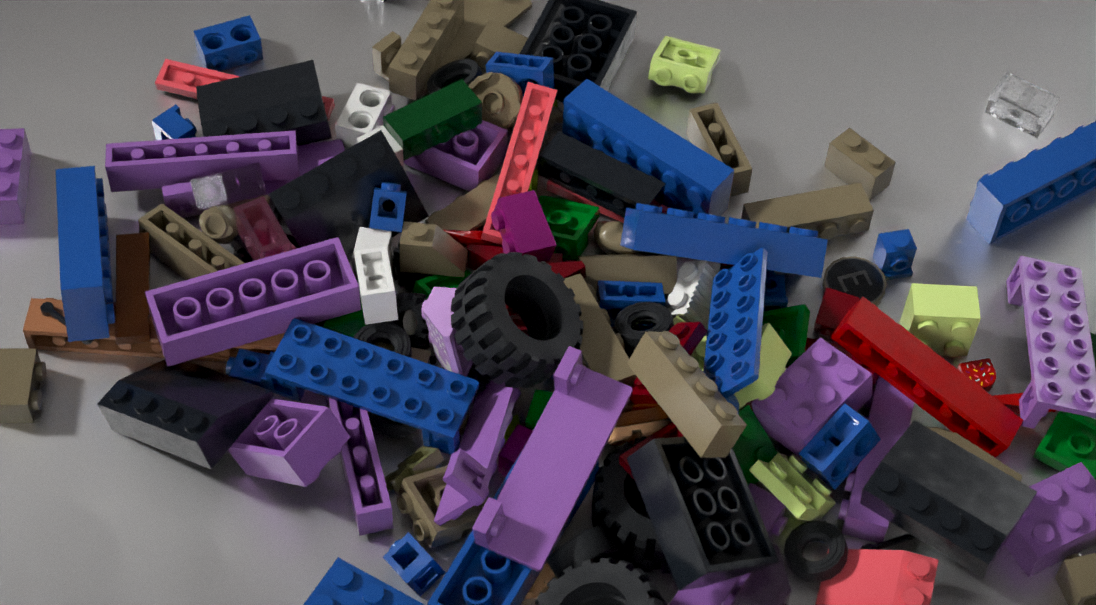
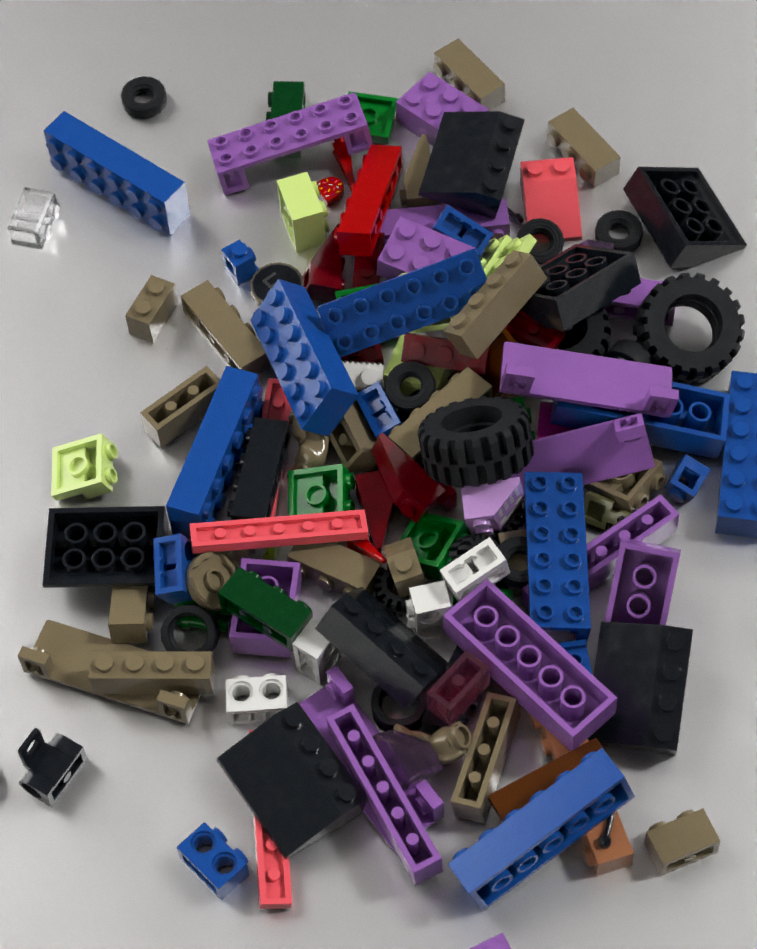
camera: 105 degrees left, 5 degrees up
blue brick [152,104,197,140] -> none
blue brick [369,182,407,232] -> none
magenta brick [491,190,556,262] -> none

